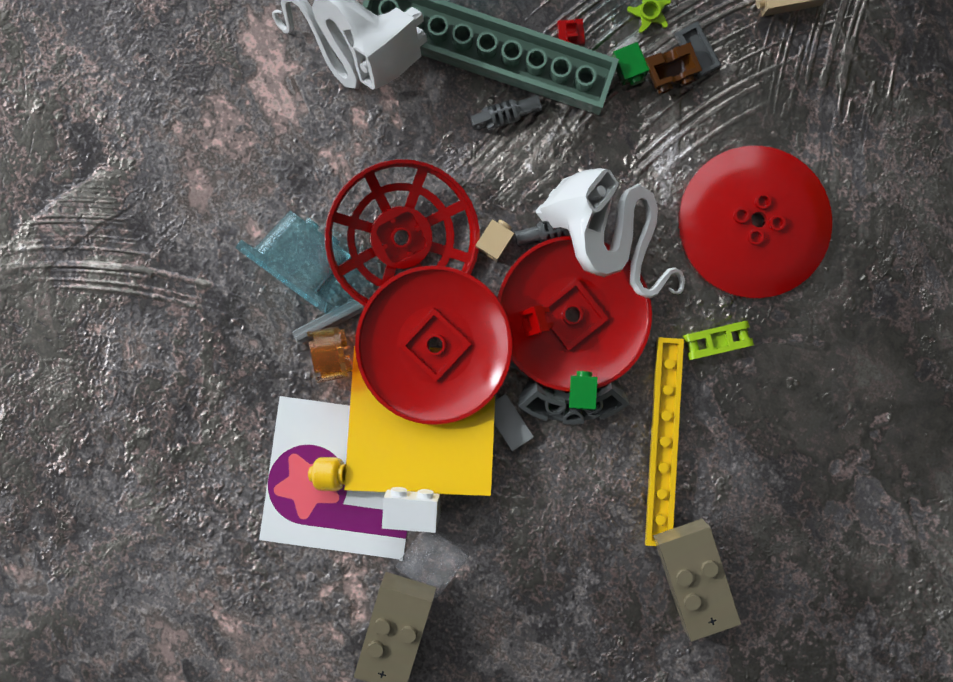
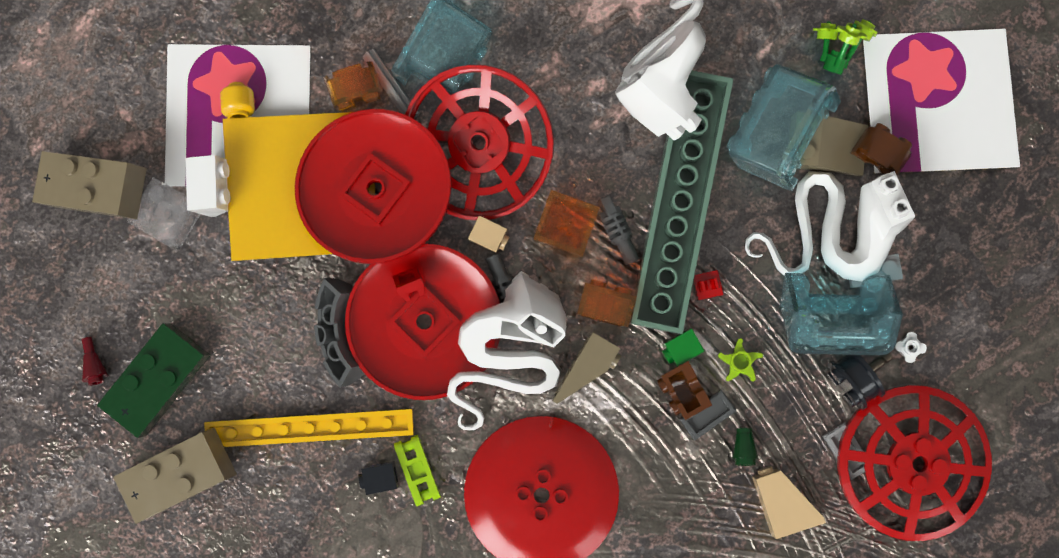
camera: 80 degrees right, 0 degrees up
light grey tile [494,394,534,451] -> none
green brick [569,371,598,410] -> none
none -> dark red cone [81,337,109,386]
none -> dark green brick [97,323,211,438]
none -> black brick [358,461,399,495]
none -> clear orange brick [533,190,600,258]
none -> dark tan slope [552,332,622,404]
none -> clear orange brick [575,280,637,328]
none -> dark green cone [732,428,758,466]

